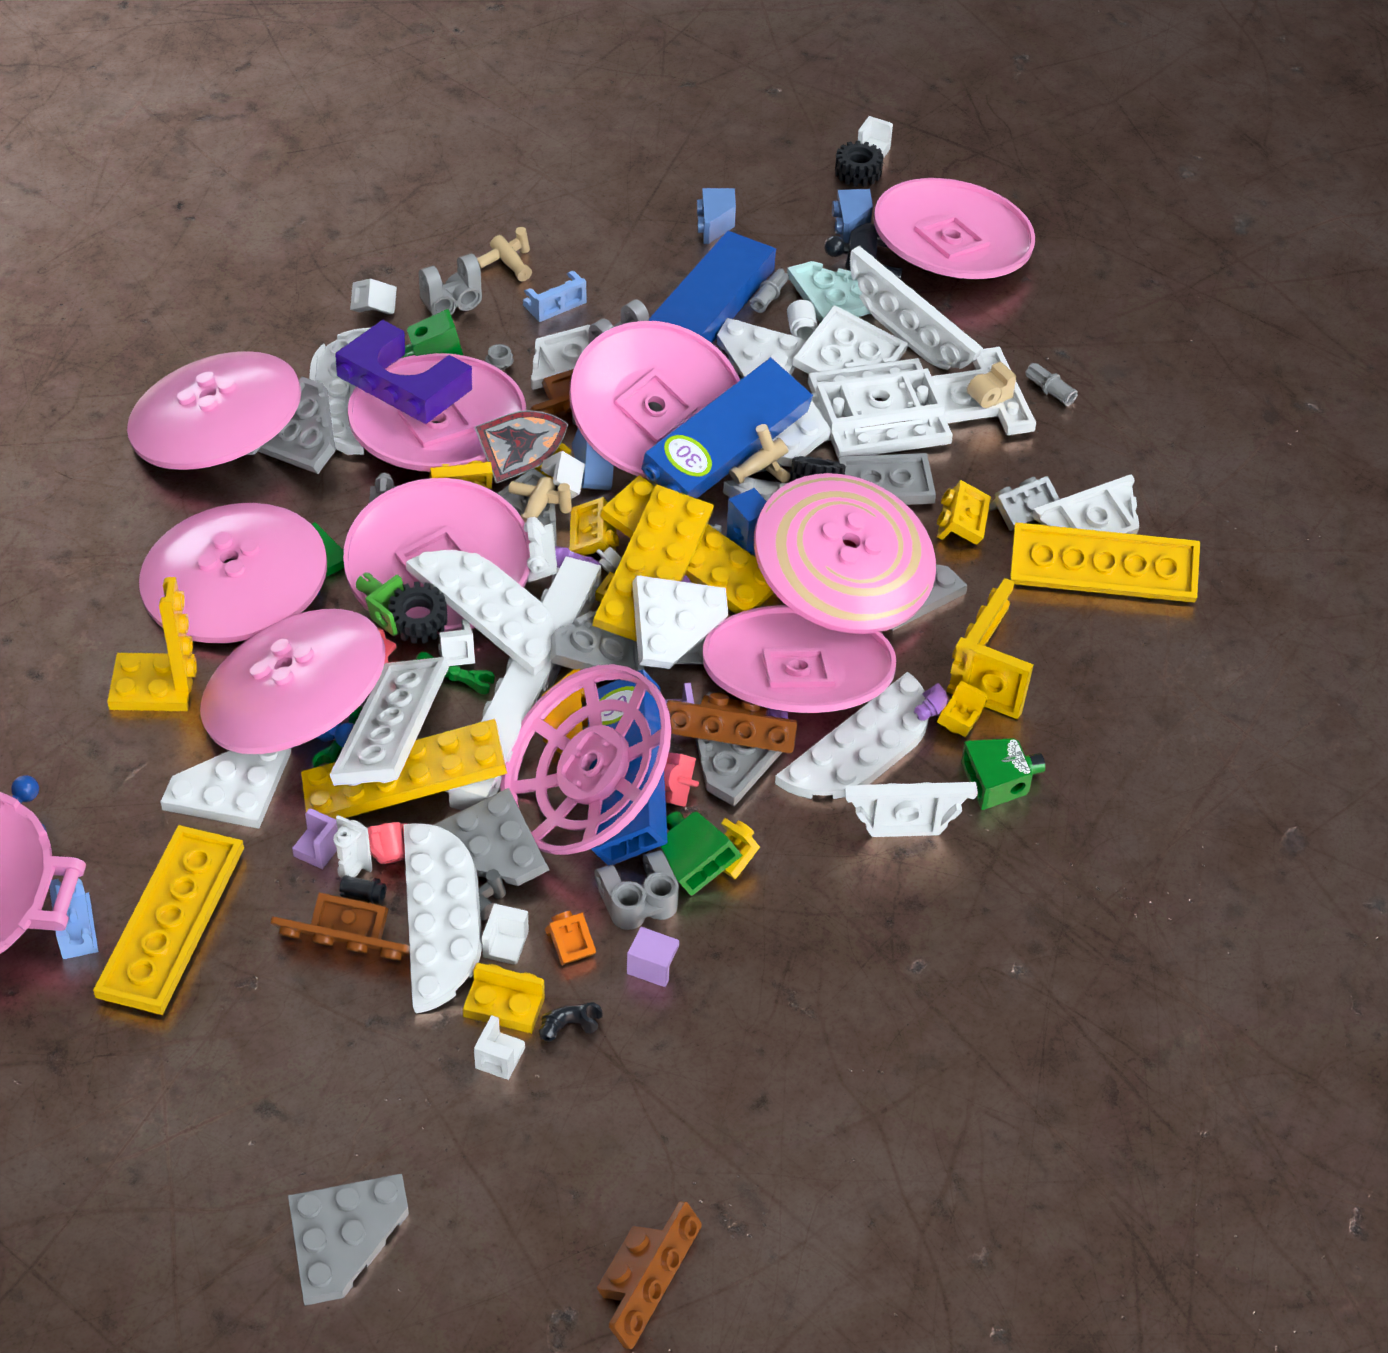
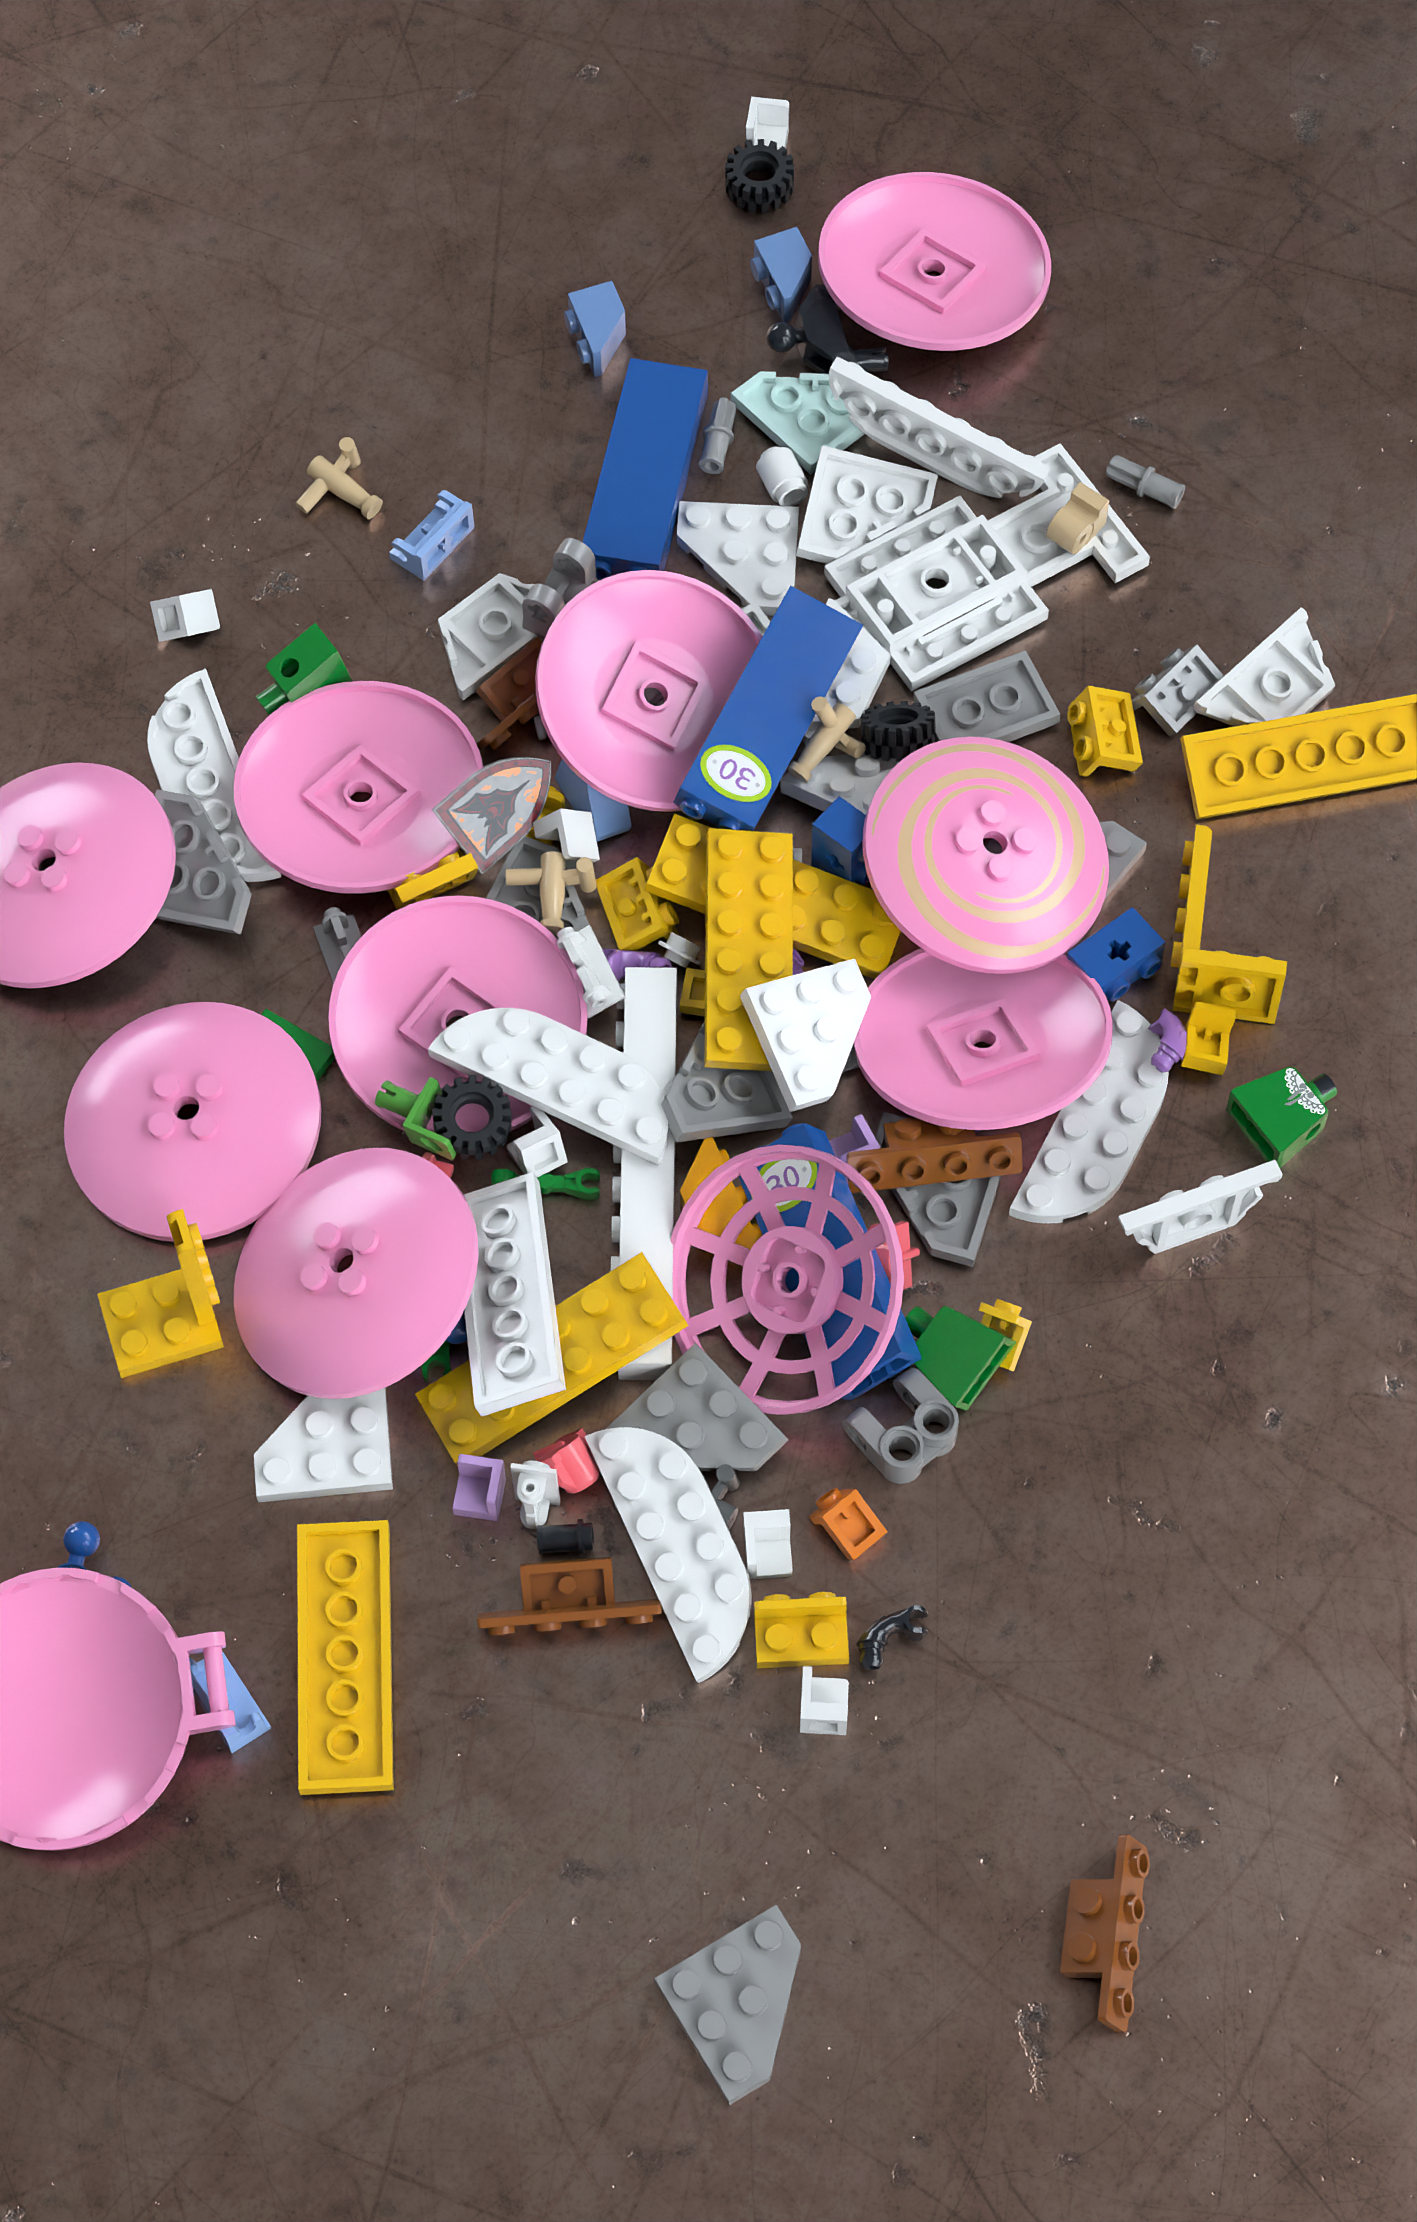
camera: 15 degrees left, 15 degrees up
dark purple arch [335,320,472,424] -> none
light grey piece [419,253,482,316] -> none
light grey plate [485,344,514,370] -> none
lavender panel [627,927,679,987] -> none
none -> blue brick [1067,907,1166,1002]

